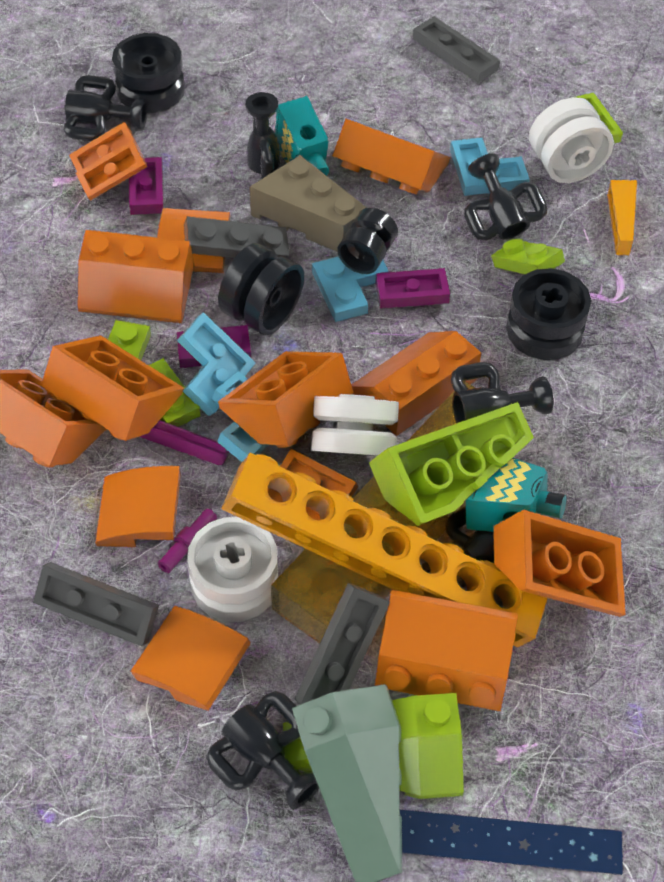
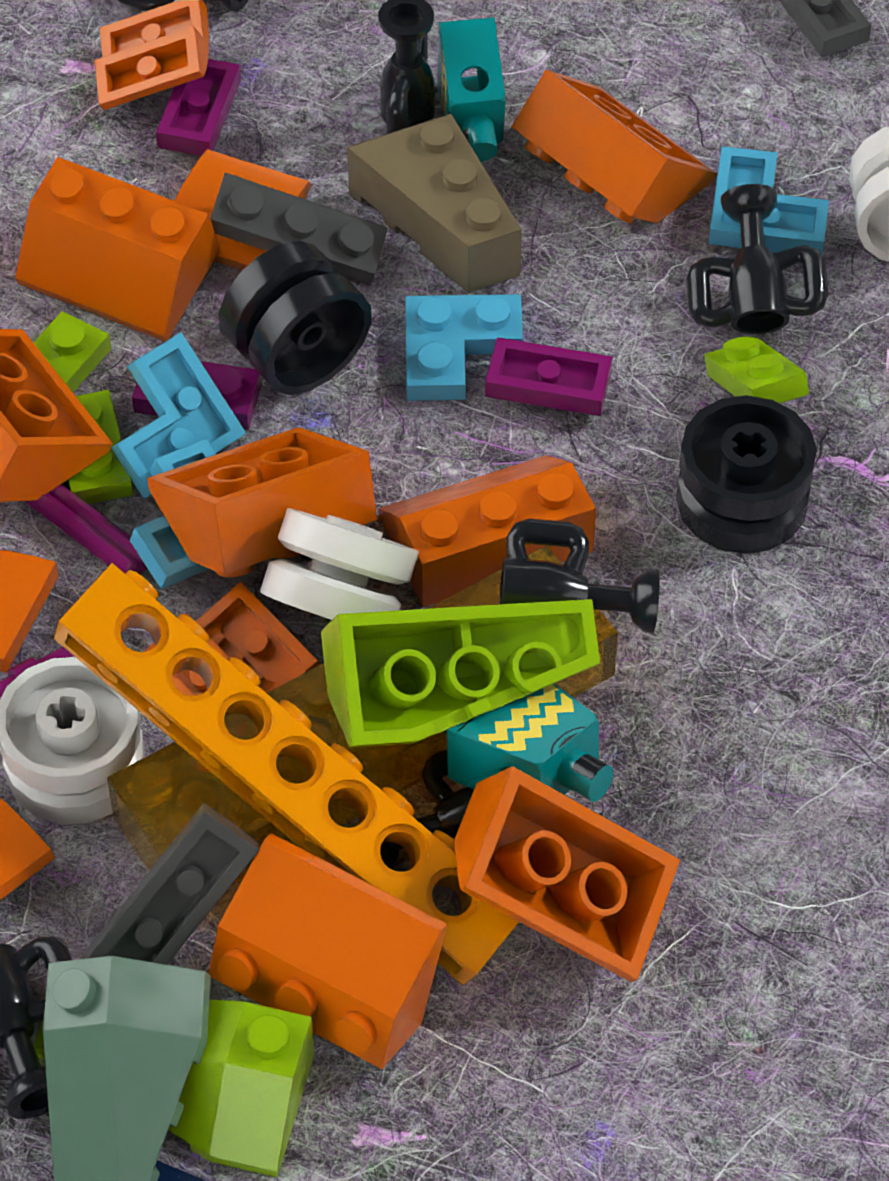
camera: 20 degrees right, 0 degrees up
black wheel [337,208,398,274] -> none

